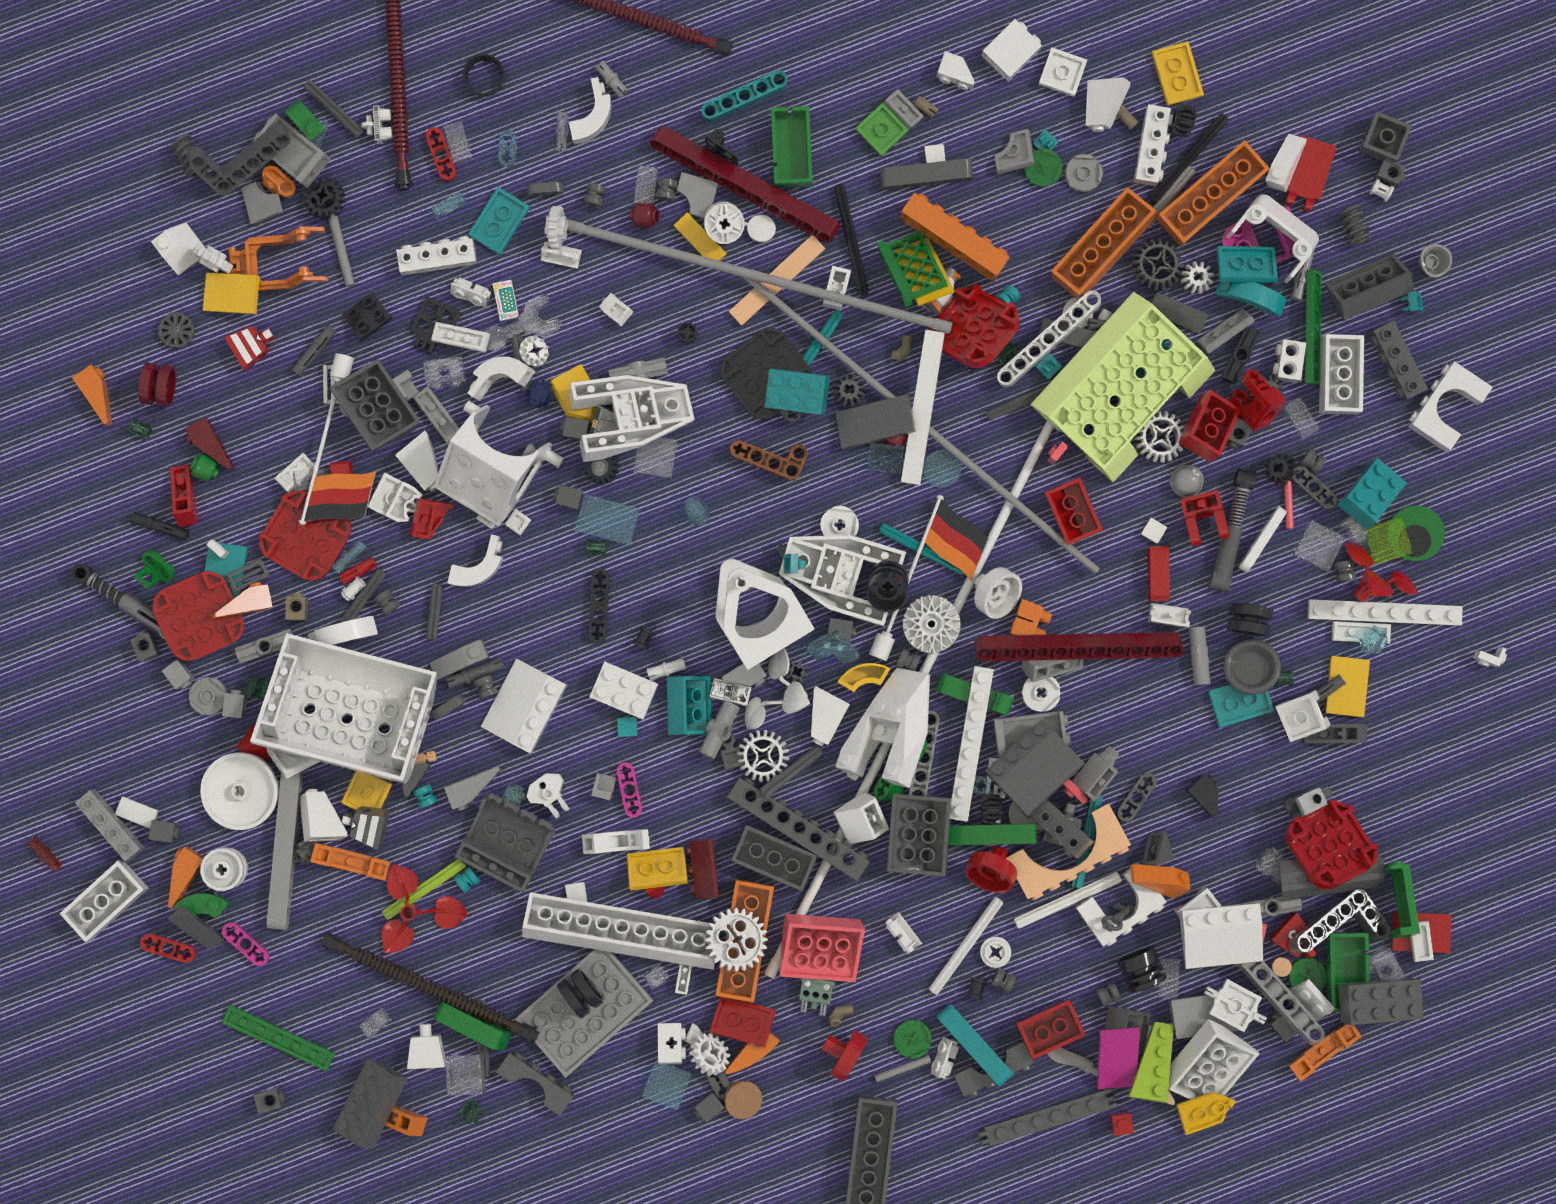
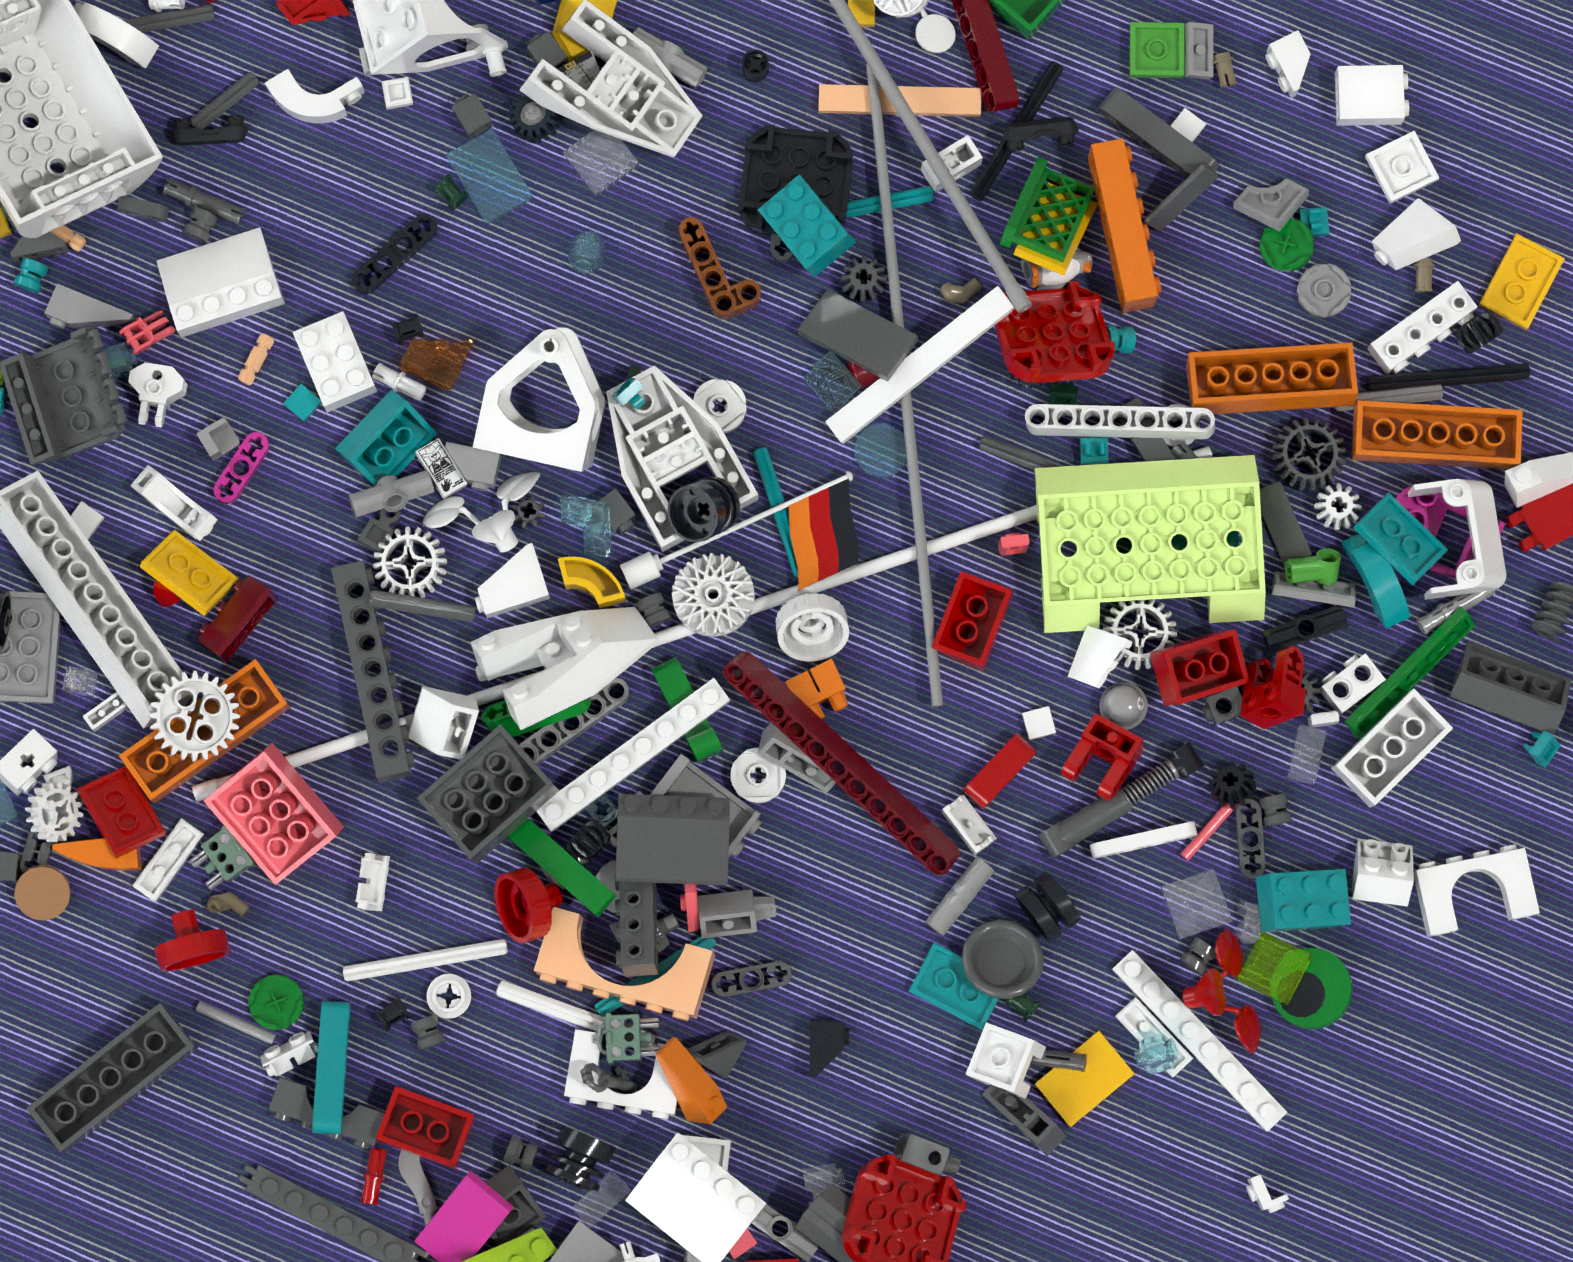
camera: 50 degrees right, 5 degrees down
dark grey wheel [374,589,401,615] -> none
light grey slope [430,640,490,680] -> none
dark grey brick [731,824,817,891] -> none
dark grey brick [1369,321,1428,401] -> none
none -> coral arm [119,309,175,355]
none -> white tile [133,818,204,902]
none -> black piece [170,115,248,146]
none -> light nougat axle [238,333,274,385]
none -> red axle [360,1148,387,1205]
none -> clear orange slope [401,339,473,392]
none -> sand green piece [593,1013,660,1065]
none -> black piece [1003,117,1079,152]
none -> white slope [1067,625,1133,688]
none -> dark grey slope [1144,162,1219,231]
none -> bright green piece [1284,548,1341,585]
none -> white tile [1308,711,1339,728]
none -> white slope [1352,838,1414,906]

